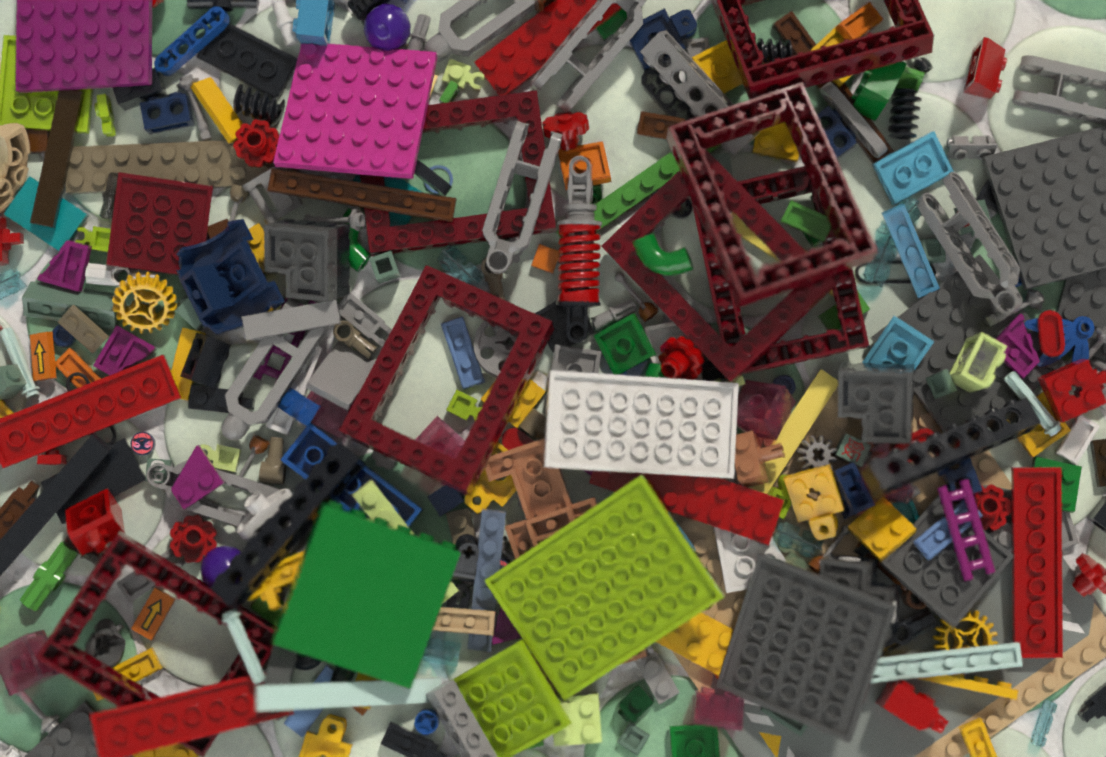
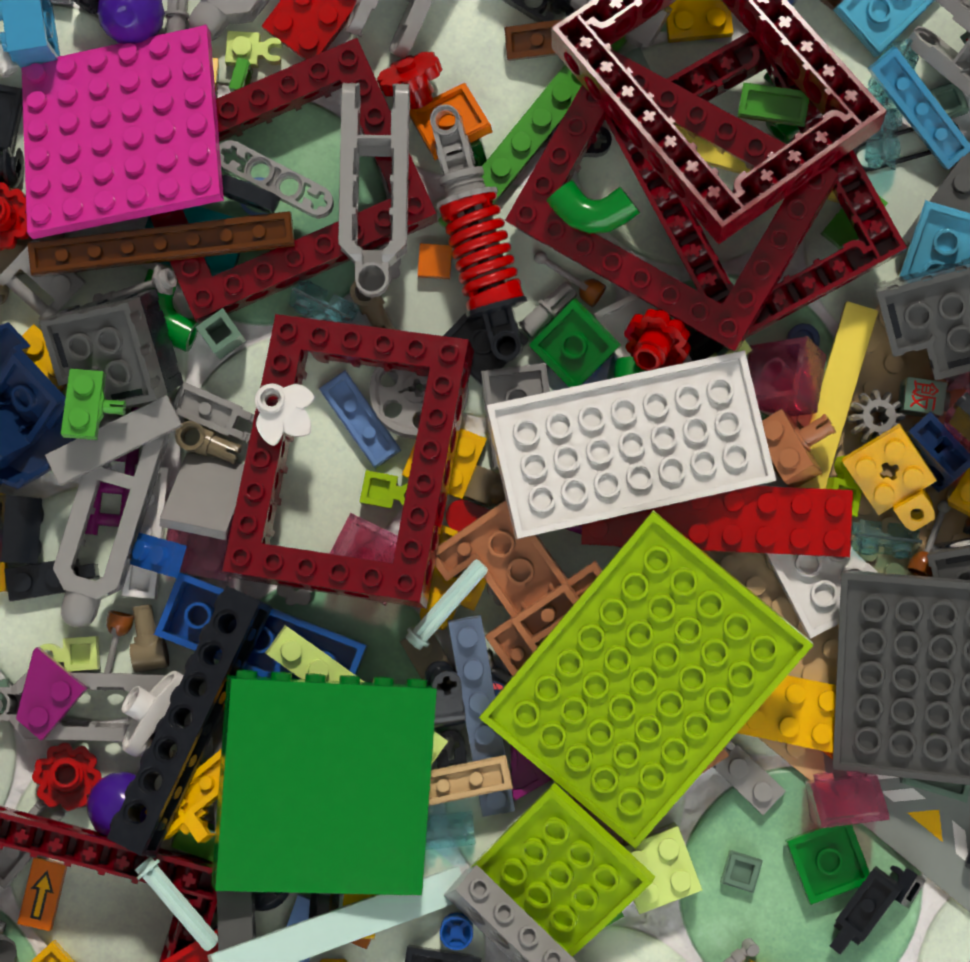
camera: 15 degrees left, 0 degrees up
dark blue brick [427,485,465,517] -> none
dark green bracket [617,684,654,723] -> none
none -> bright green plate [61,369,126,440]
none -> light grey beam [220,140,334,219]
none -> white plate [255,383,315,446]
none -> light aqua axle [405,559,488,650]

